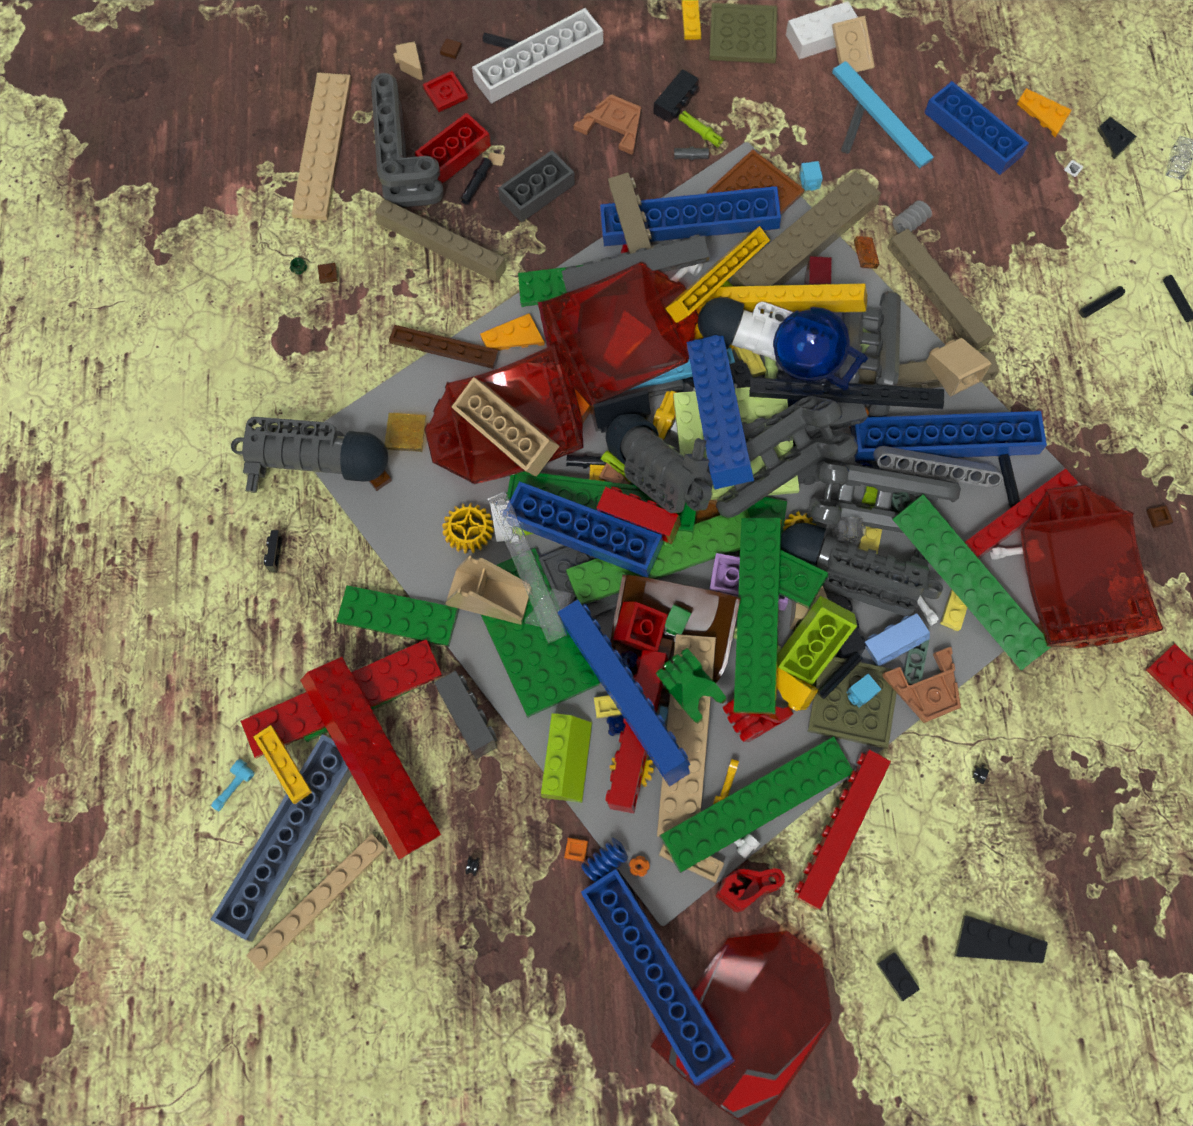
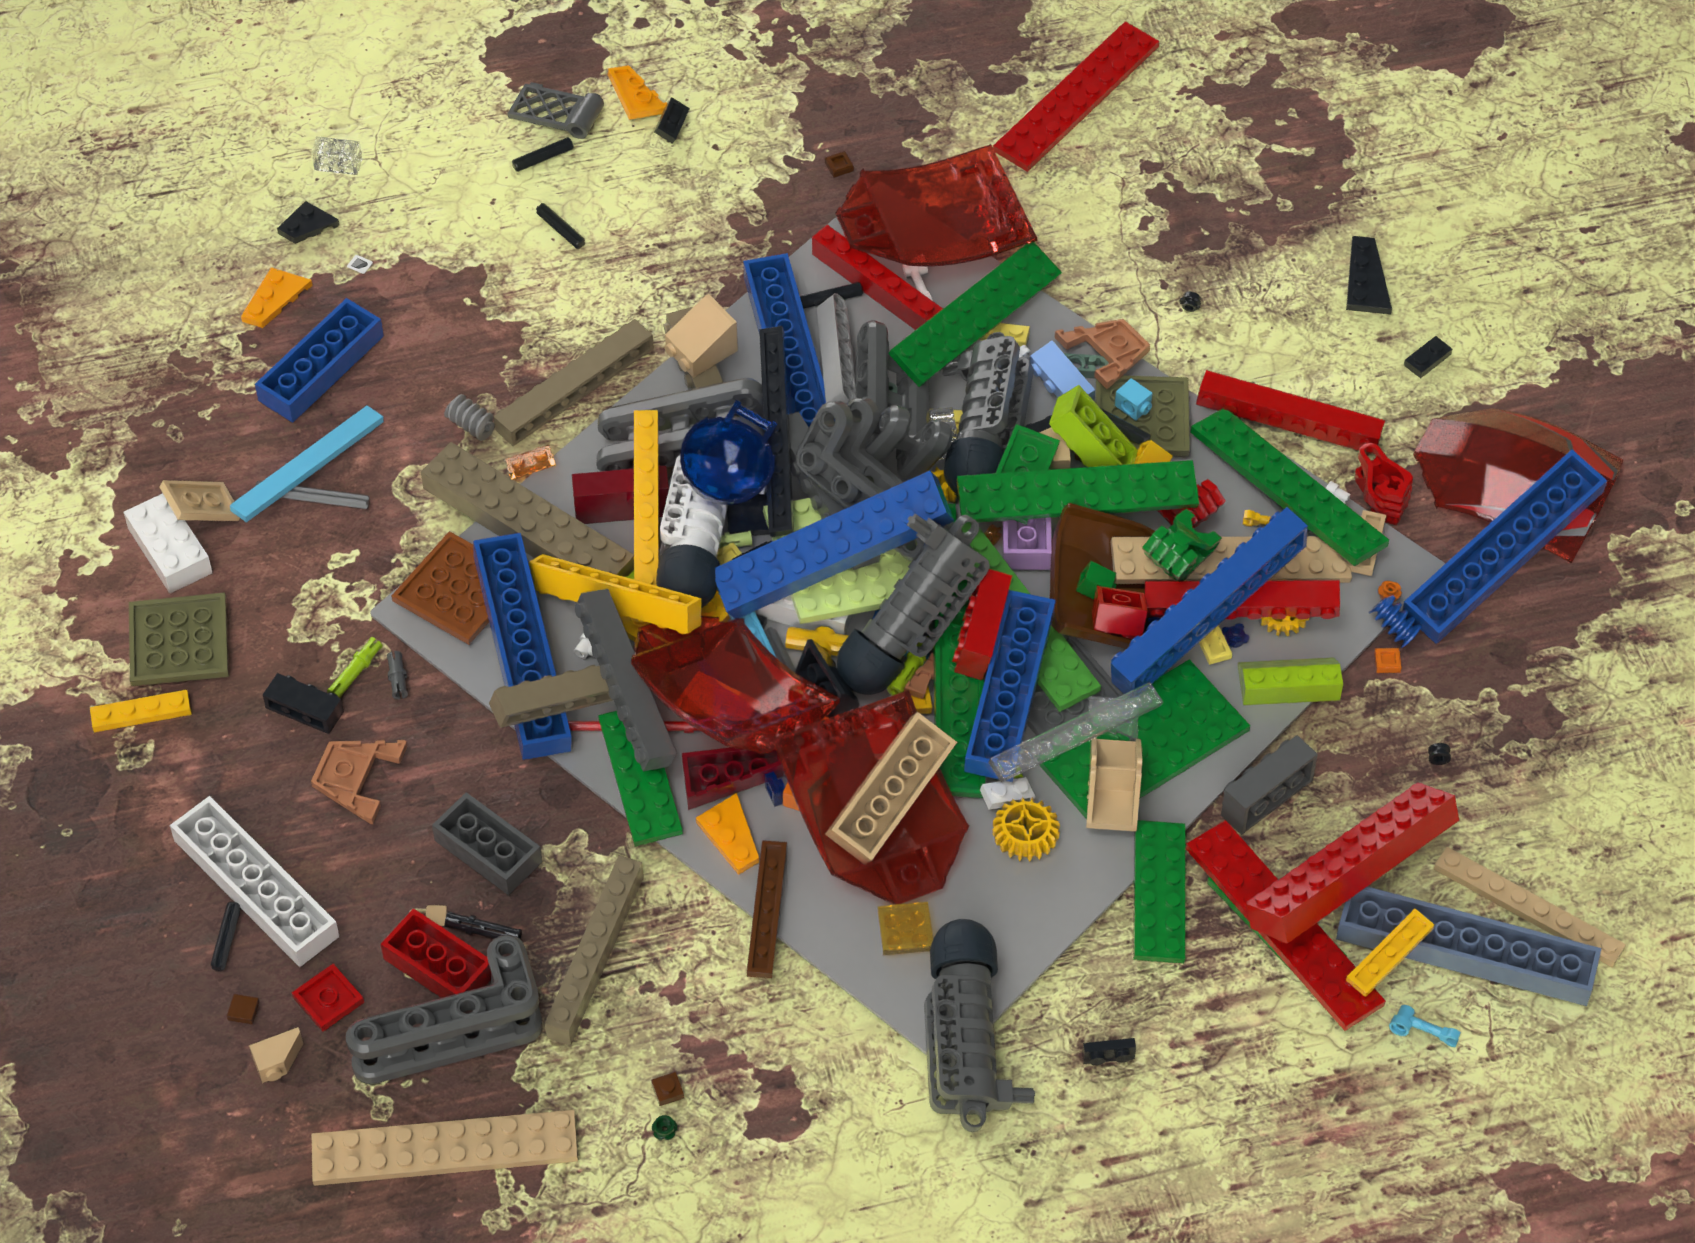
camera: 100 degrees left, 15 degrees down
medium azure brick [799,161,823,191] -> none

